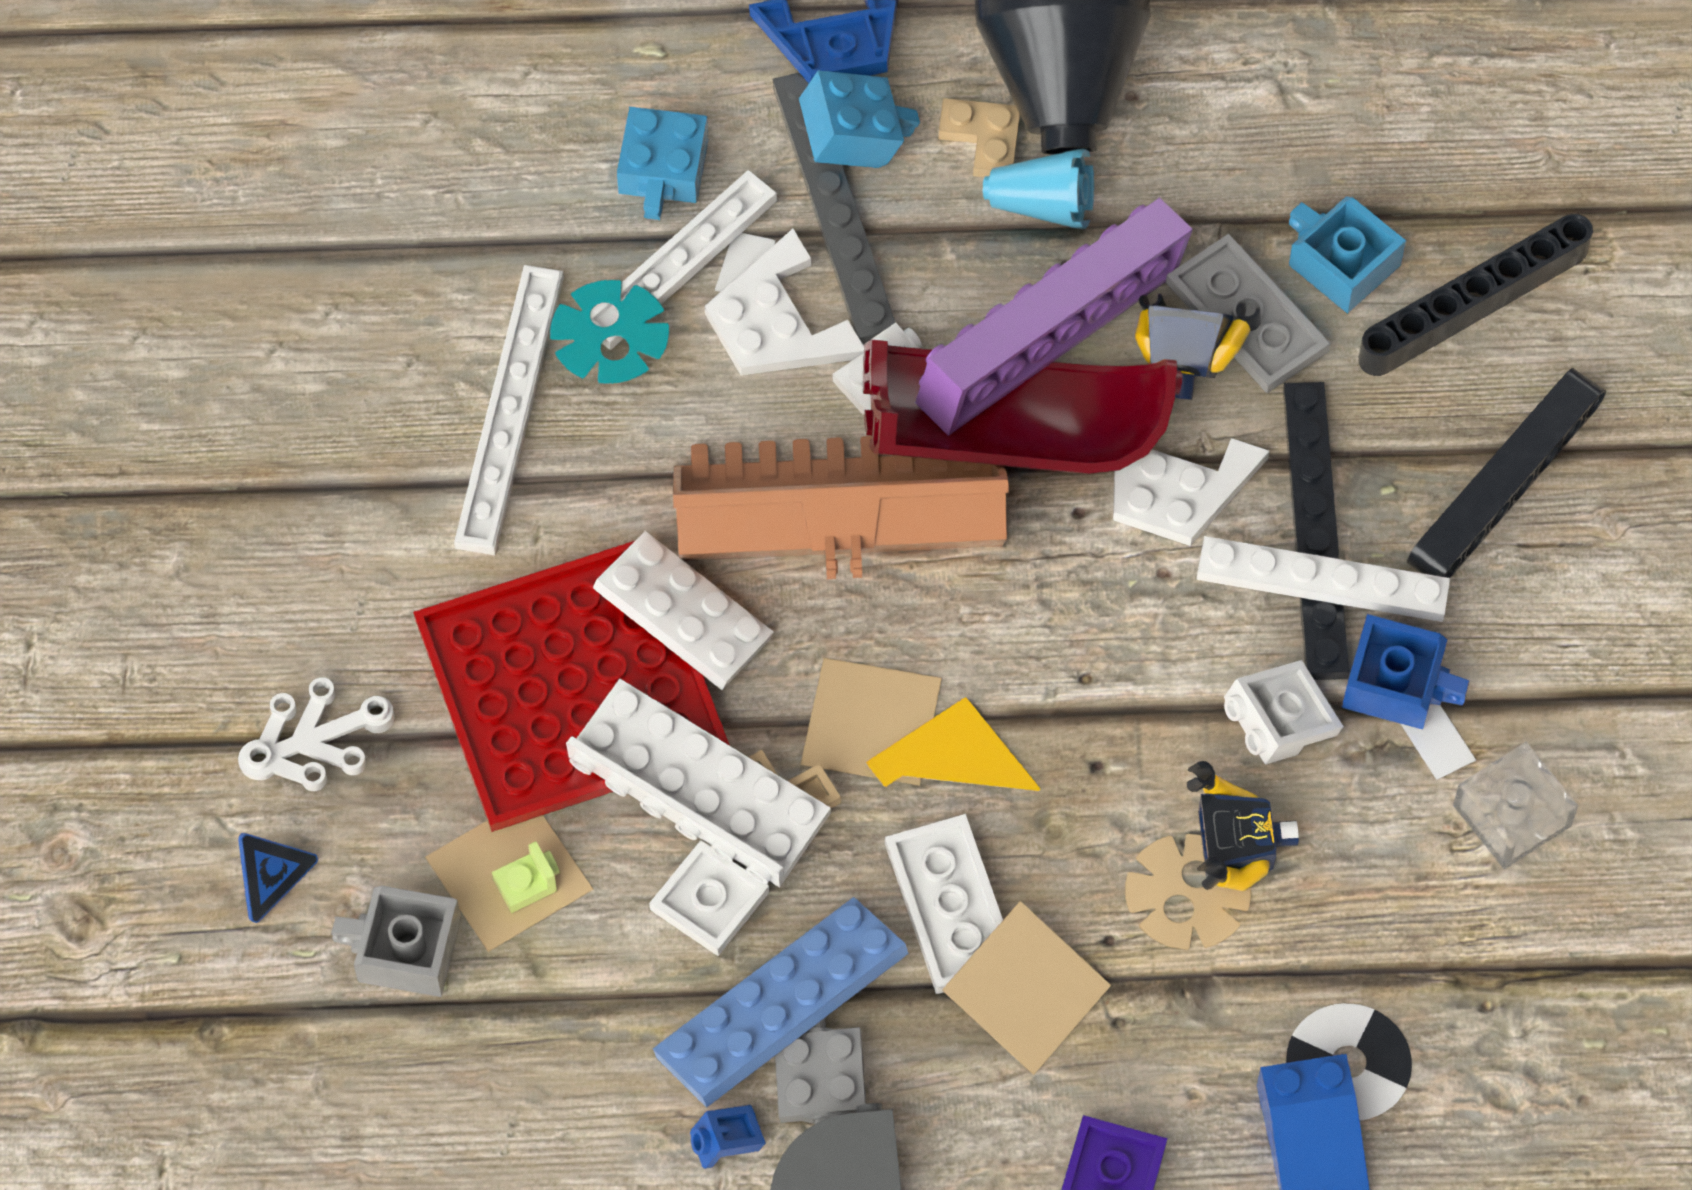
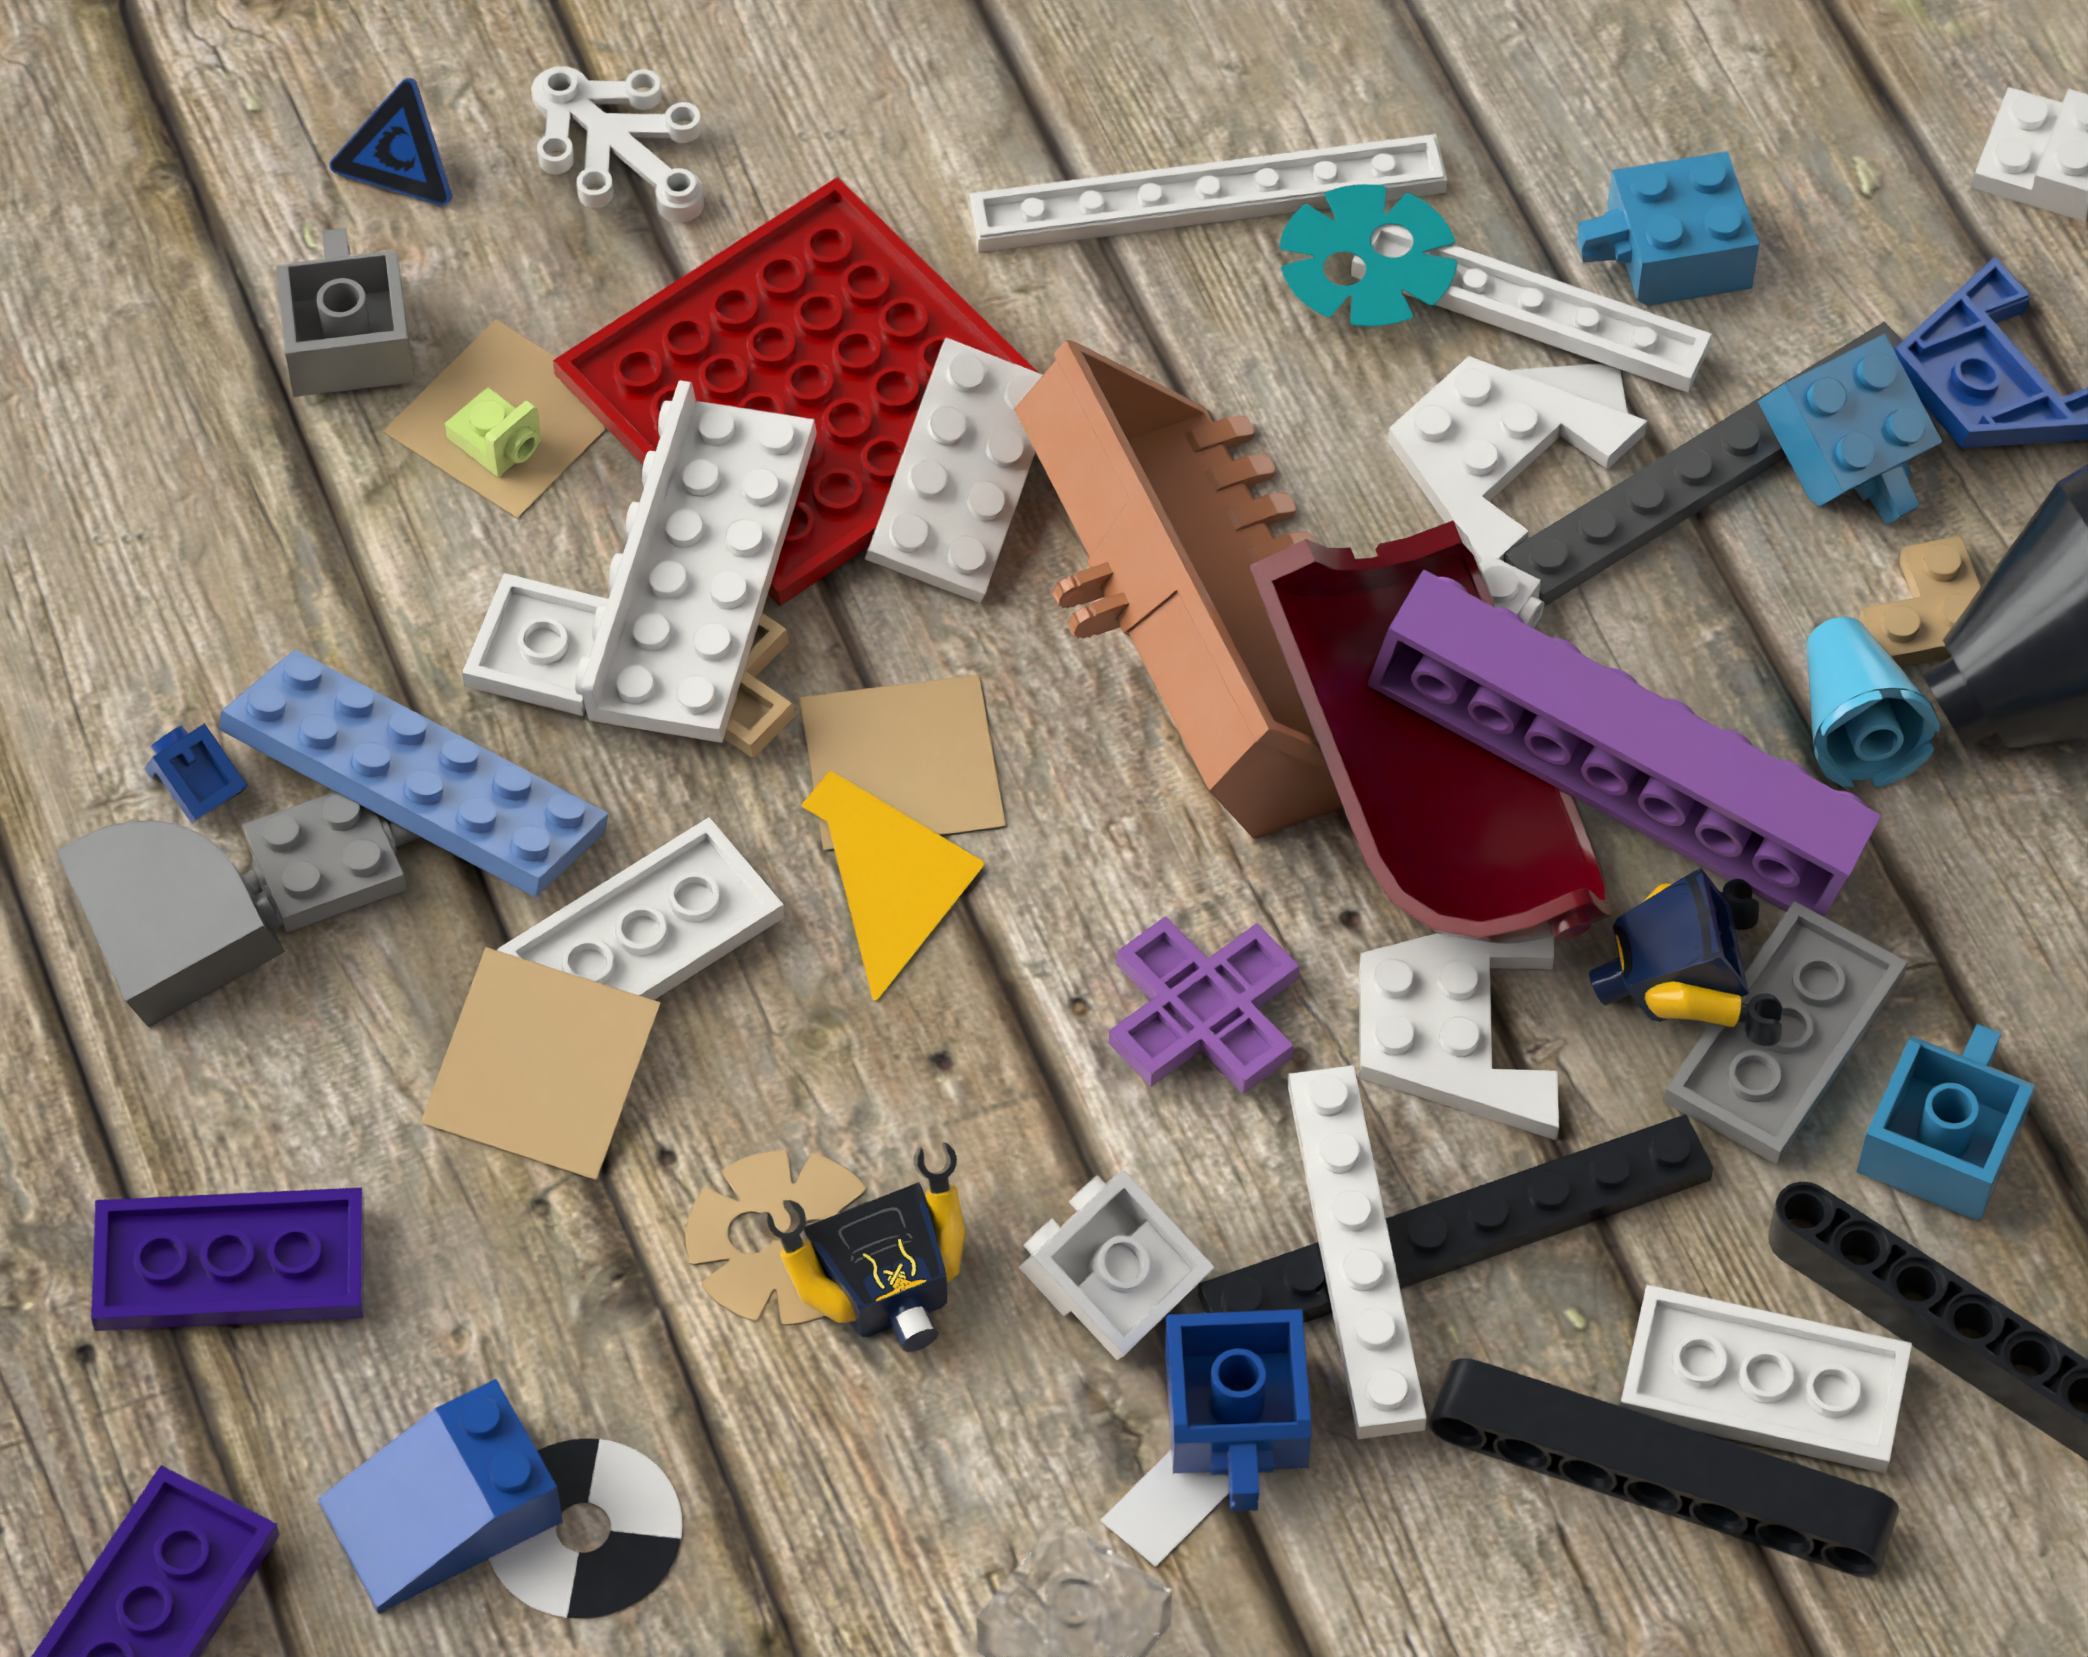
camera: 70 degrees right, 5 degrees down
none -> medium lavender plate [1109,916,1300,1094]
none -> white plate [1620,1285,1912,1473]

